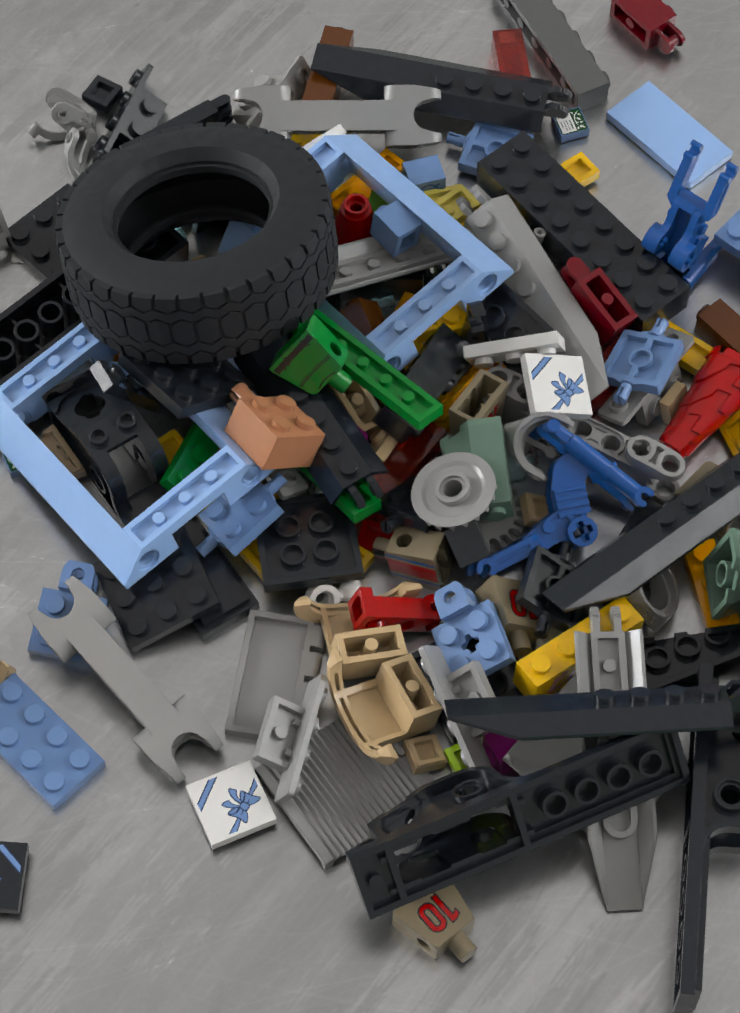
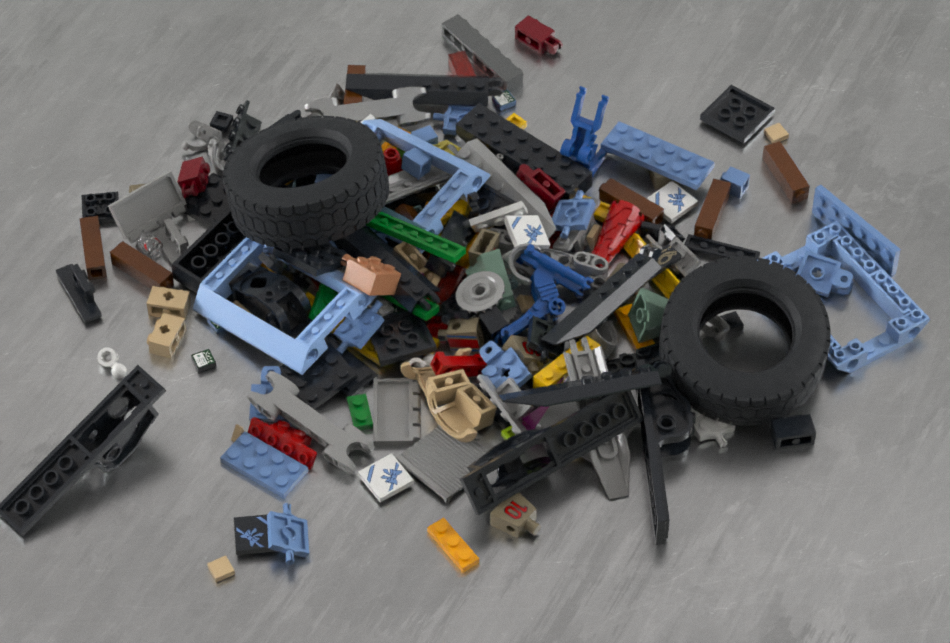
camera: 10 degrees left, 10 degrees down
light grey bracket [252,673,328,805] -> none
green torso [269,314,353,395] -> none
tan tile [402,733,448,775] -> none
light blue tile [606,81,733,190] -> none
none -> dark red brick [177,156,211,199]
none -> red bracket [247,417,317,470]
none -> medium blue plate [267,503,309,565]
none -> green plate [347,393,373,431]
none -> light orange plate [427,517,479,573]

